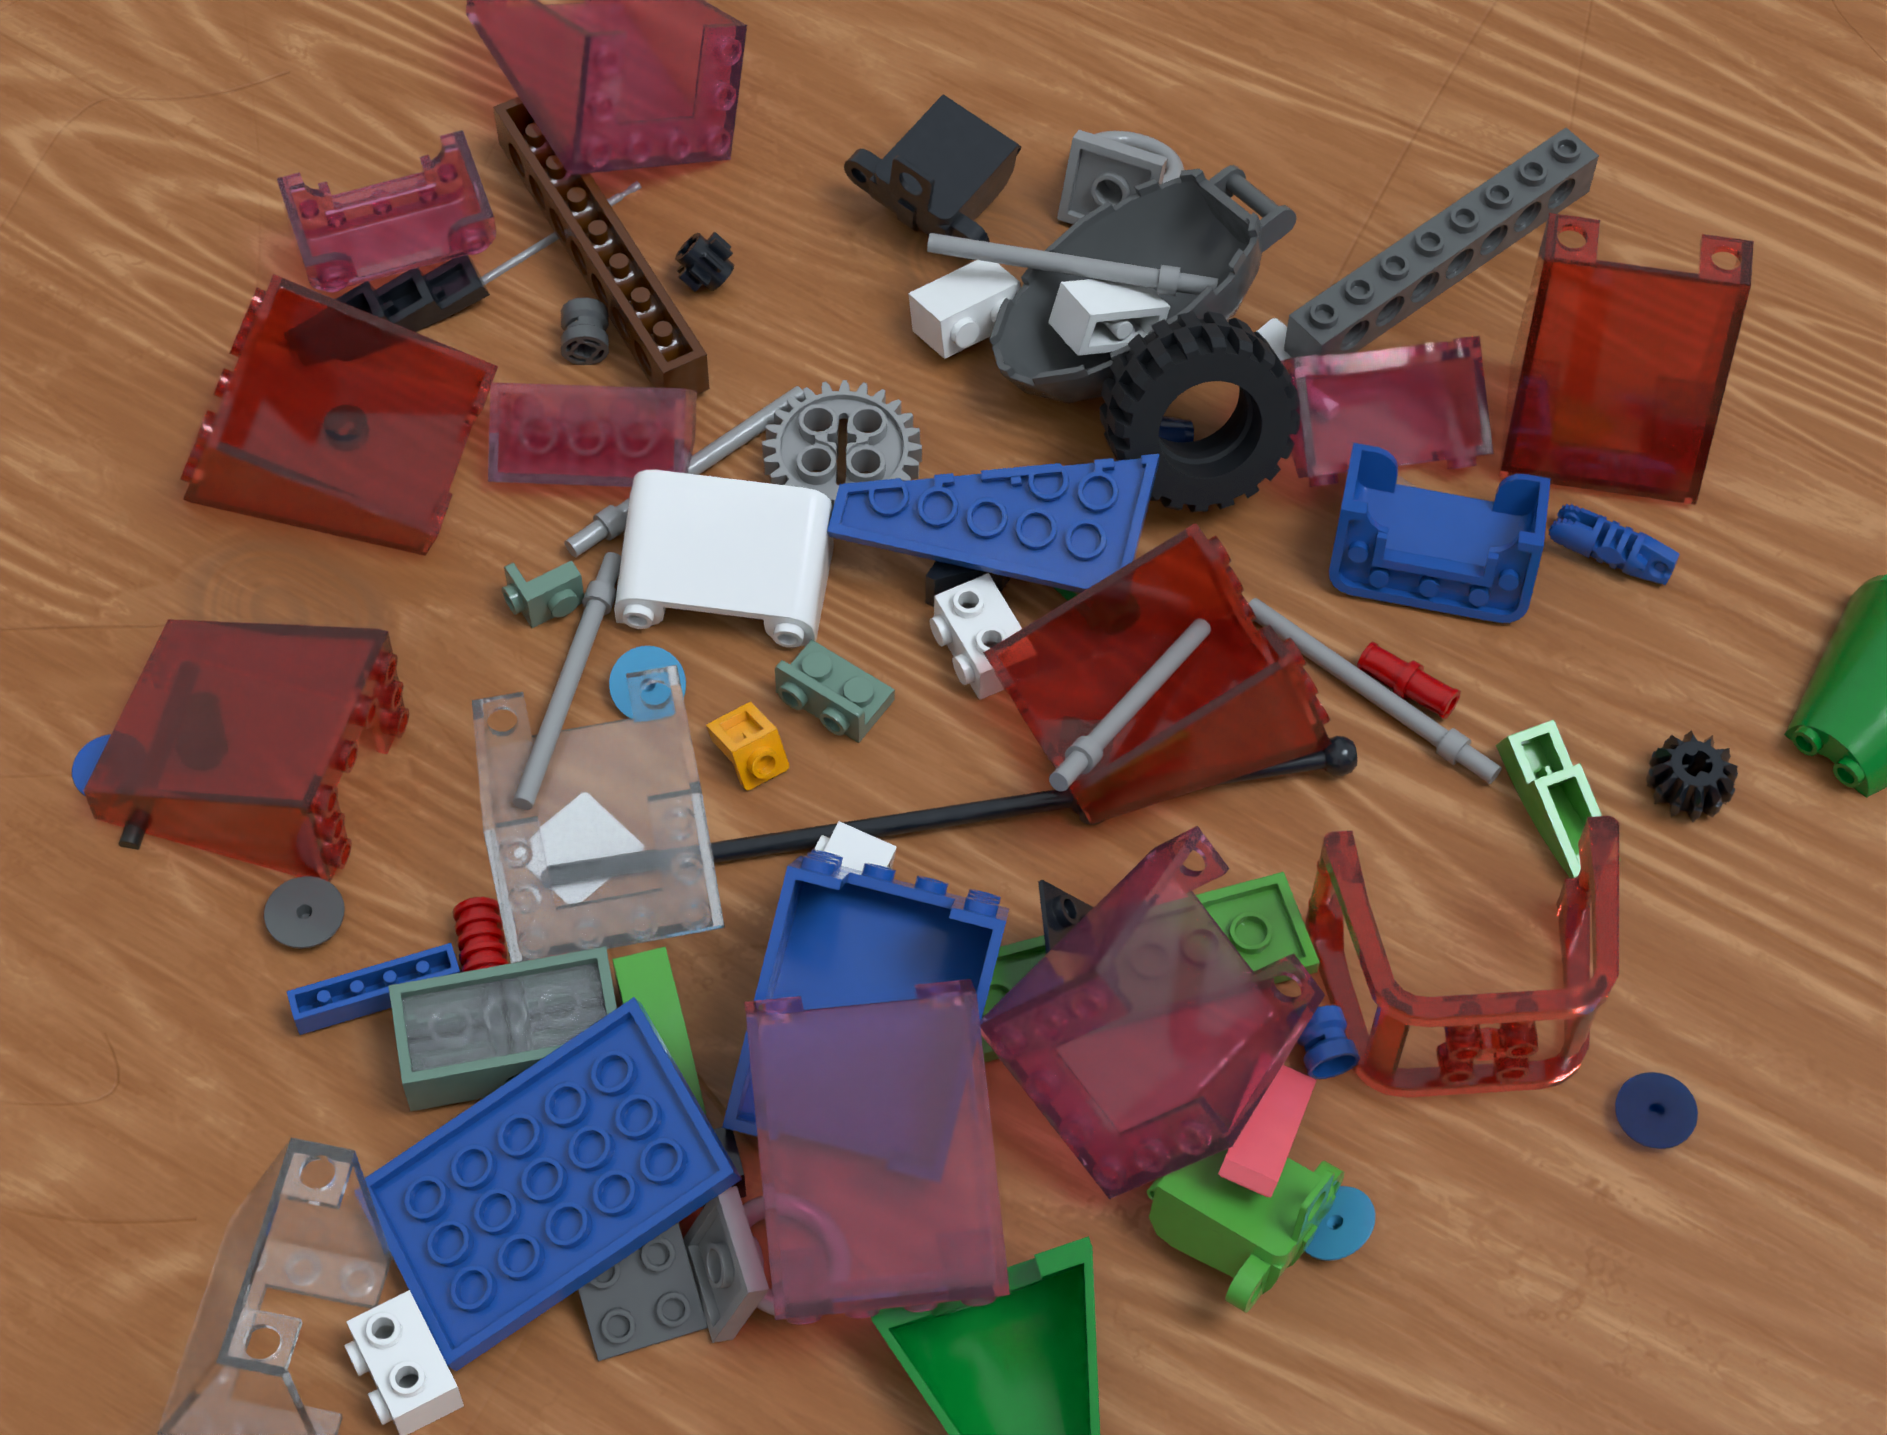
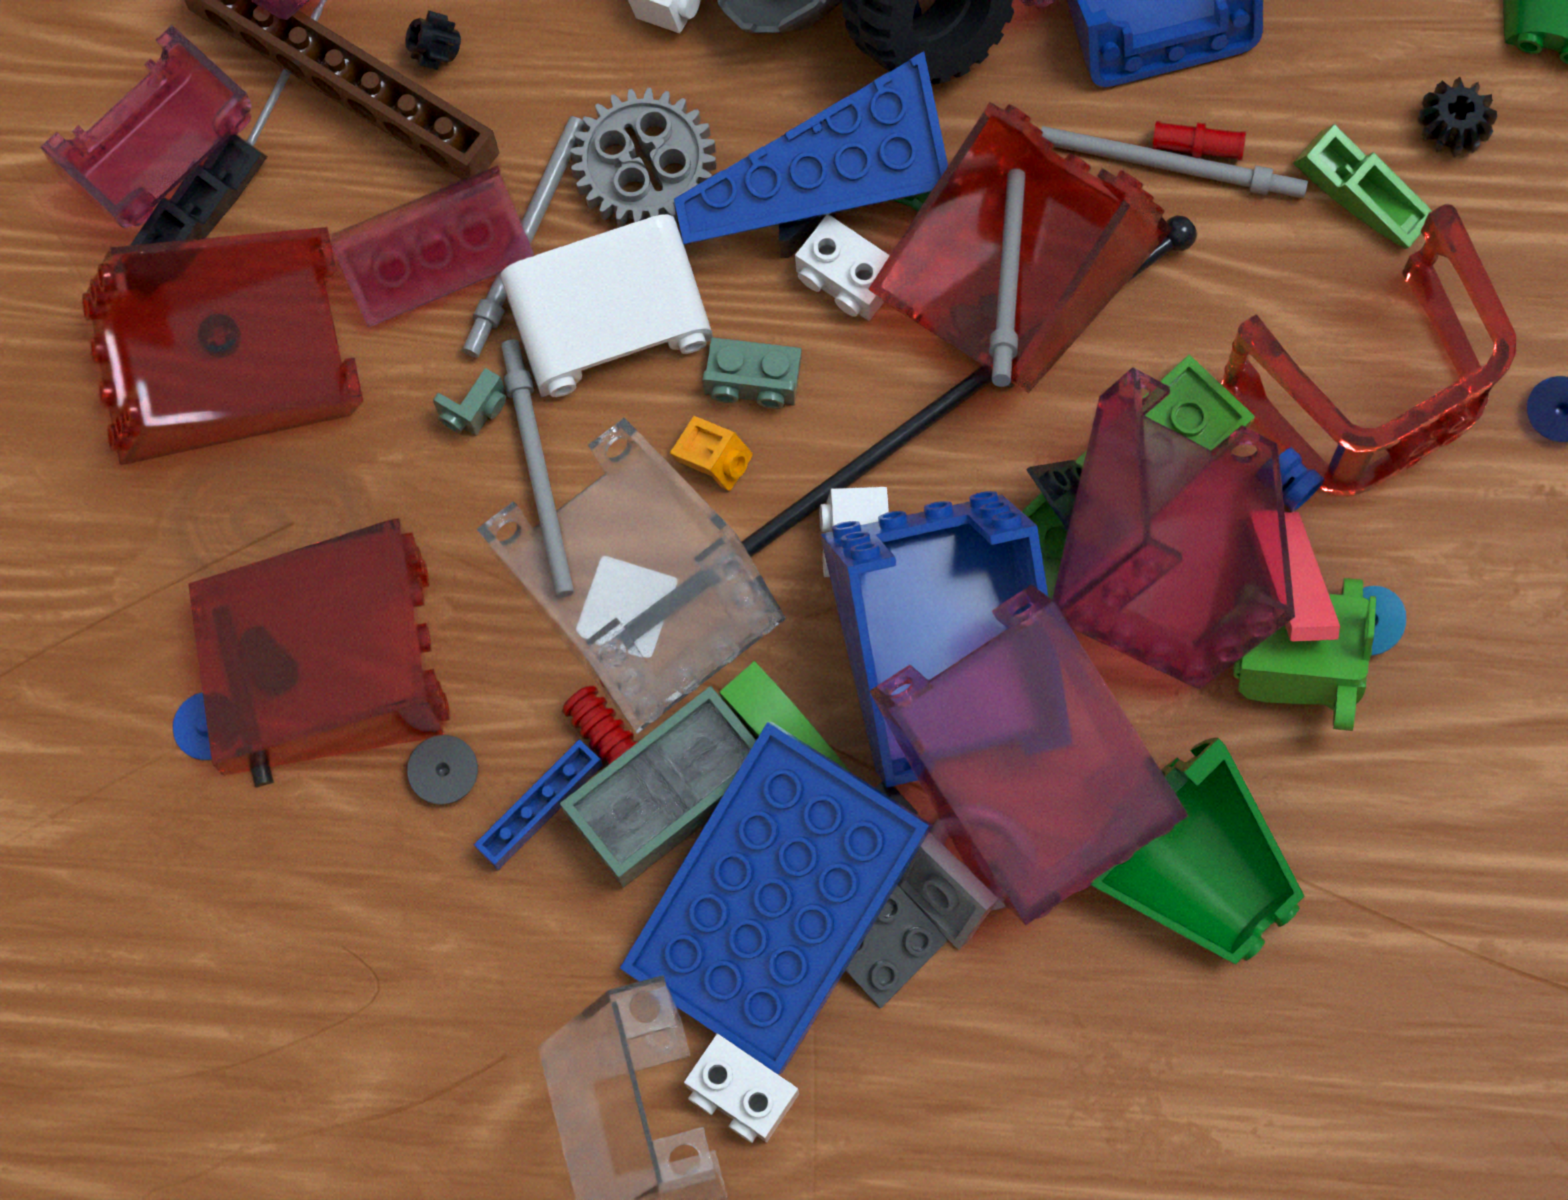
camera: 20 degrees left, 15 degrees up
dark grey wheel [561,298,609,365] -> none
dark azure piece [609,646,686,722] -> none

